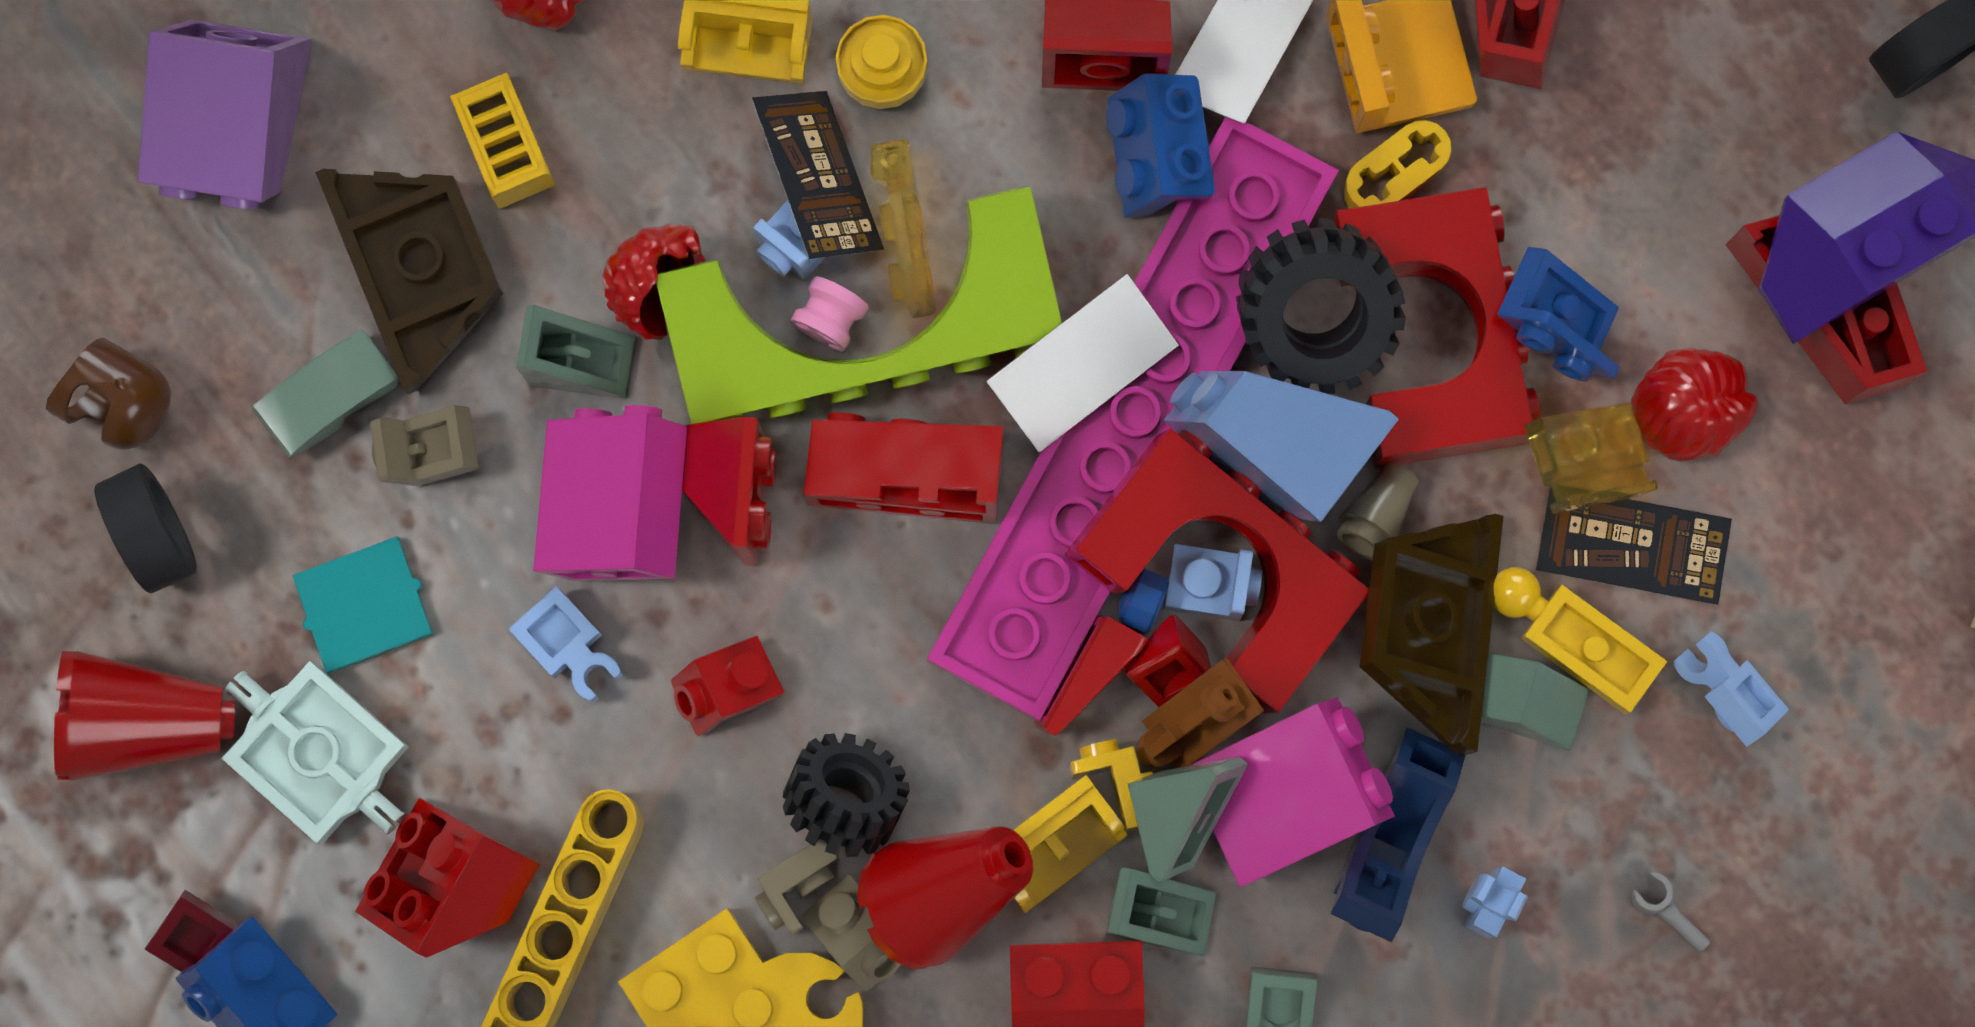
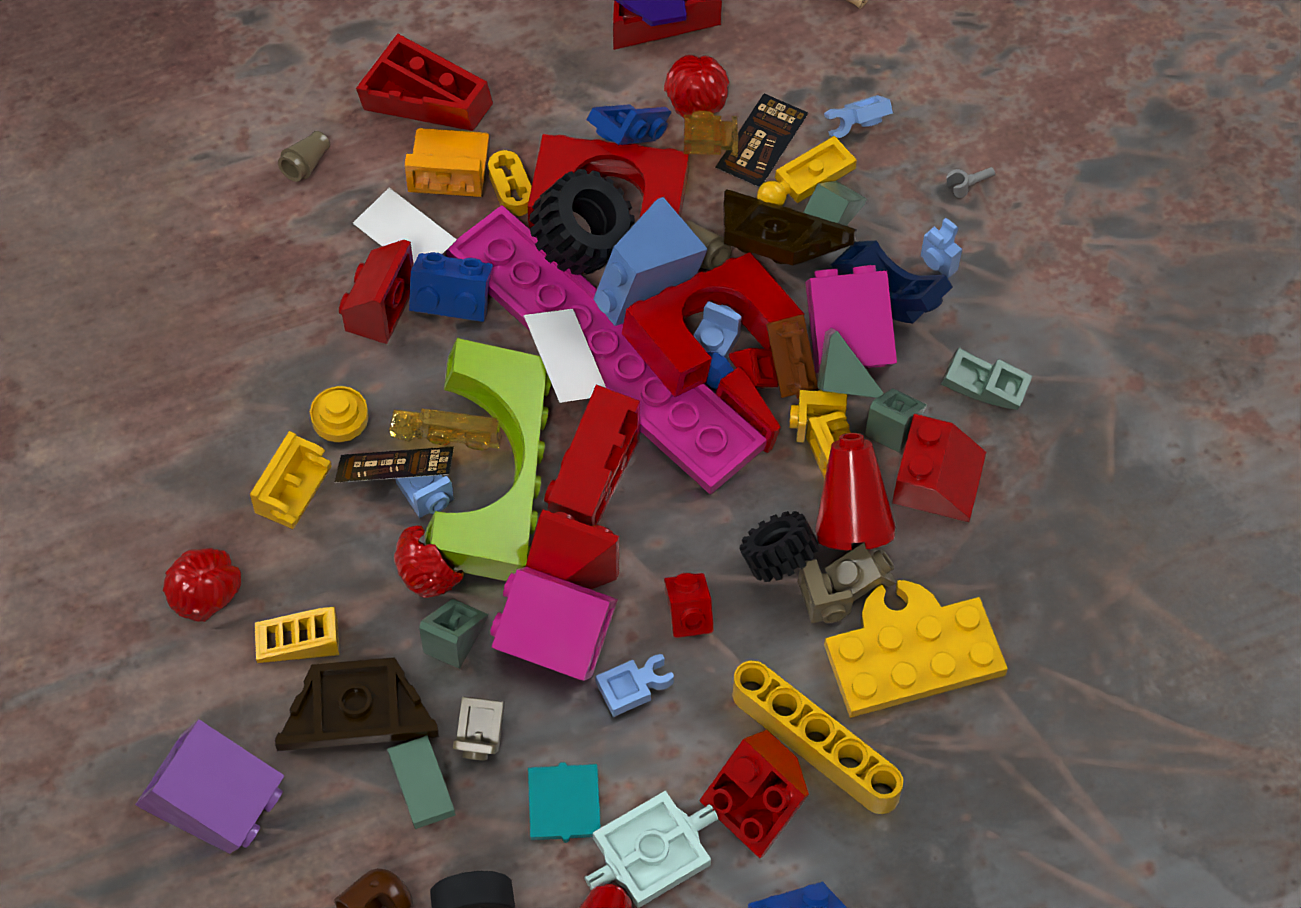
camera: 75 degrees left, 20 degrees down
bright pink wheel [790,276,869,352] -> none

